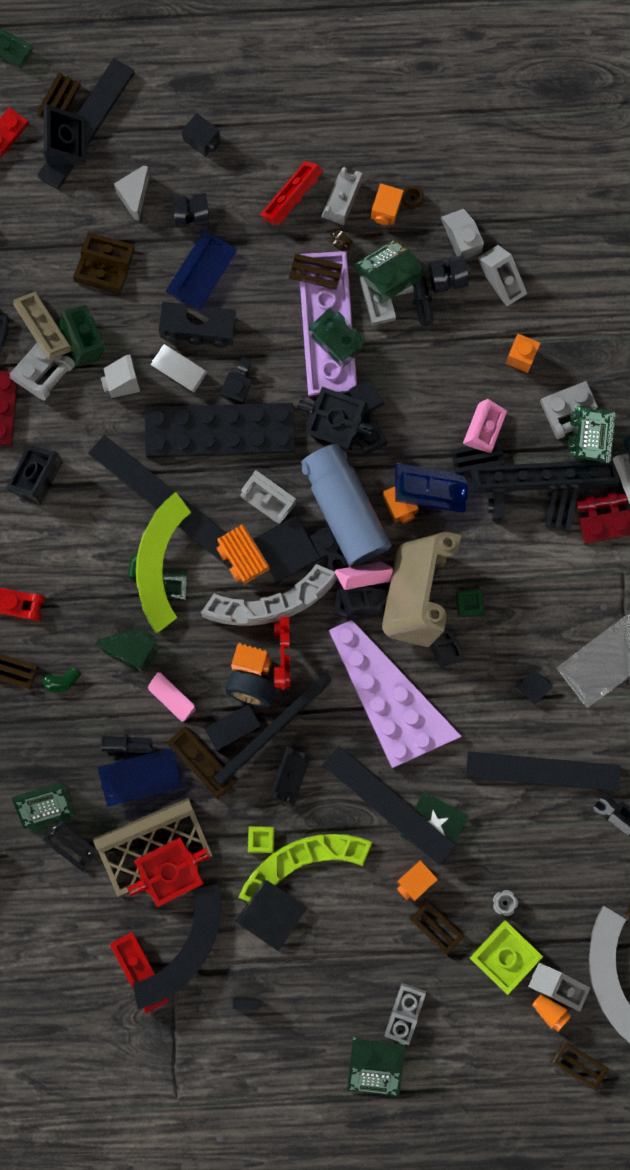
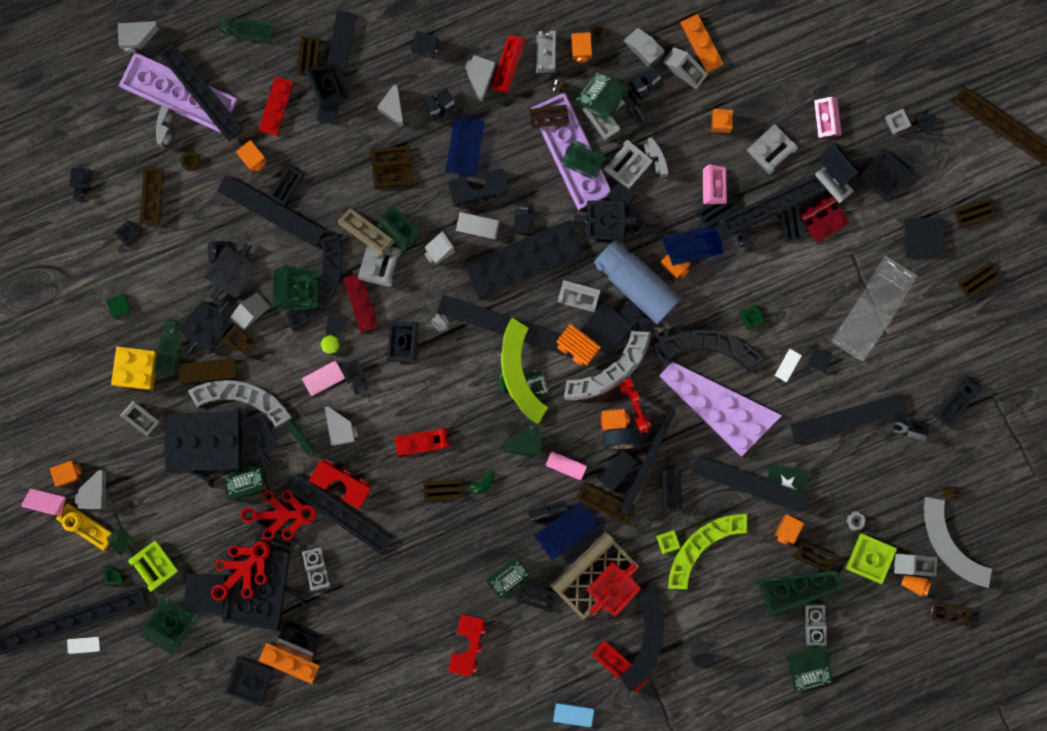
camera: 15 degrees left, 5 degrees up
black tile [235,878,307,951] -> none
bright pink slope [335,561,393,590] -> none
dark tan windscreen [382,532,461,647] -> none
slope [568,405,615,463] -> none
none -> light grey plate [432,314,449,332]
none -> light grey slope [465,55,495,102]
none -> dark azure slope [553,702,594,727]
none -> light grey plate [602,140,653,189]
none -> light grey slope [644,138,668,178]
none -> orange plate [680,14,723,73]
none -> clear green wedge [755,571,844,618]
none -> white sticker [775,349,802,382]

